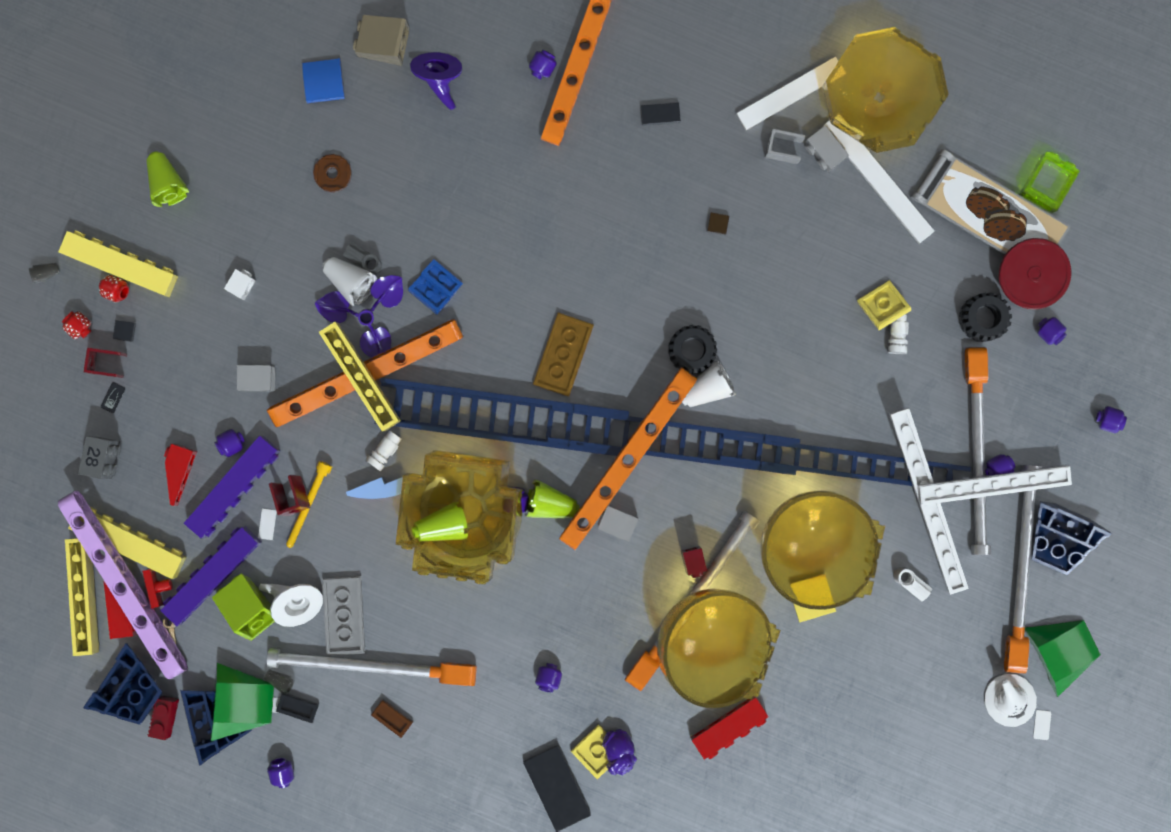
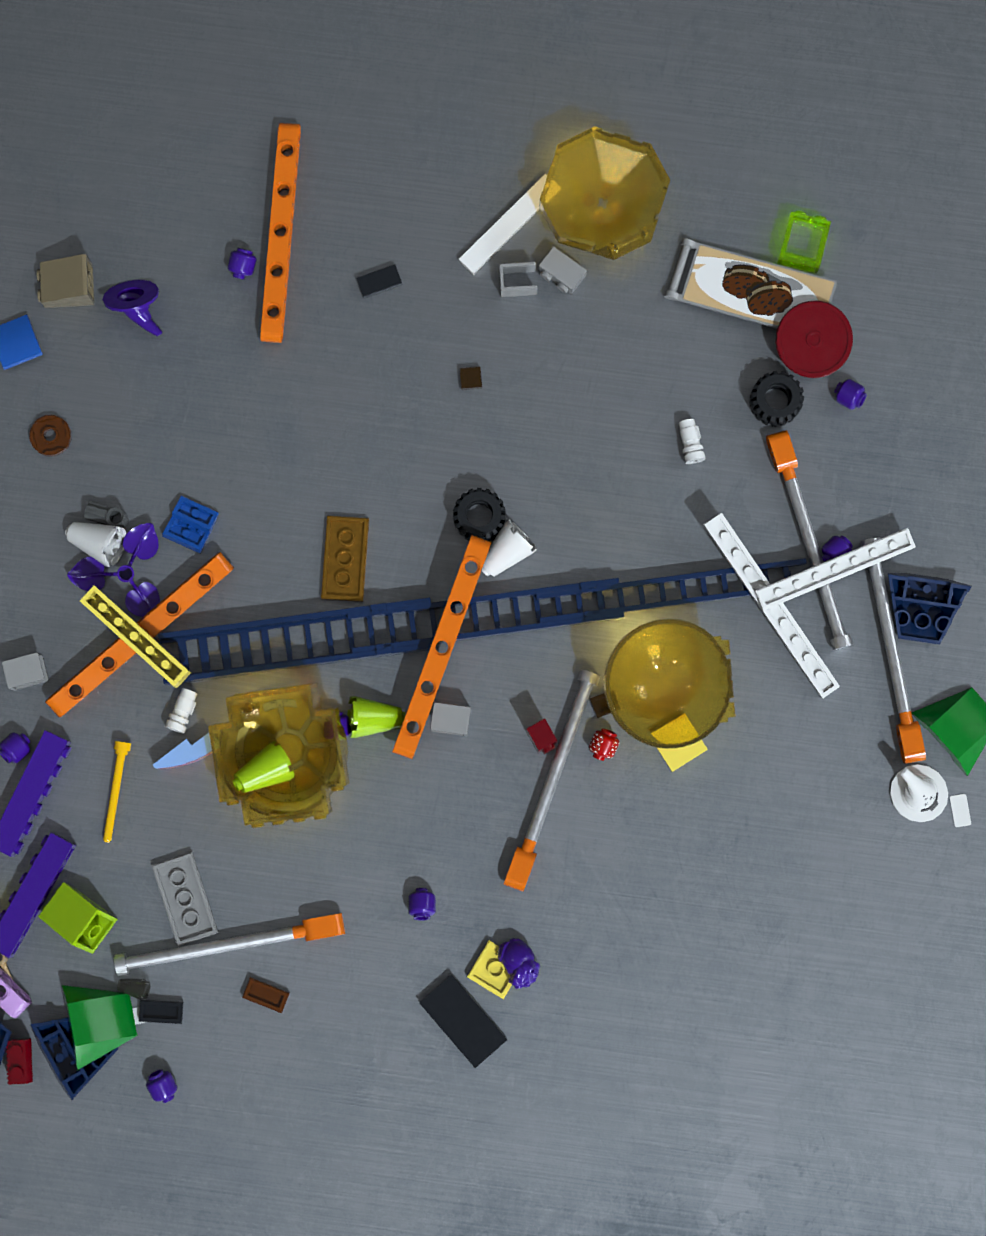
camera: 15 degrees left, 5 degrees down
white sticker [258,508,277,540] -> none
white piece [259,584,323,627] -> none
dark red piece [269,475,311,516] -> none
clear yellow windscreen [657,588,781,708] -> none
red brick [690,695,769,760] -> none
white tile [822,114,934,244] -> none
light yellow tile [857,280,911,330] -> none
white piece [894,568,932,602] -> none
dark purple head [1096,406,1127,434] -> none
none -> red head [589,728,620,761]
none -> dark brown tile [590,691,617,719]

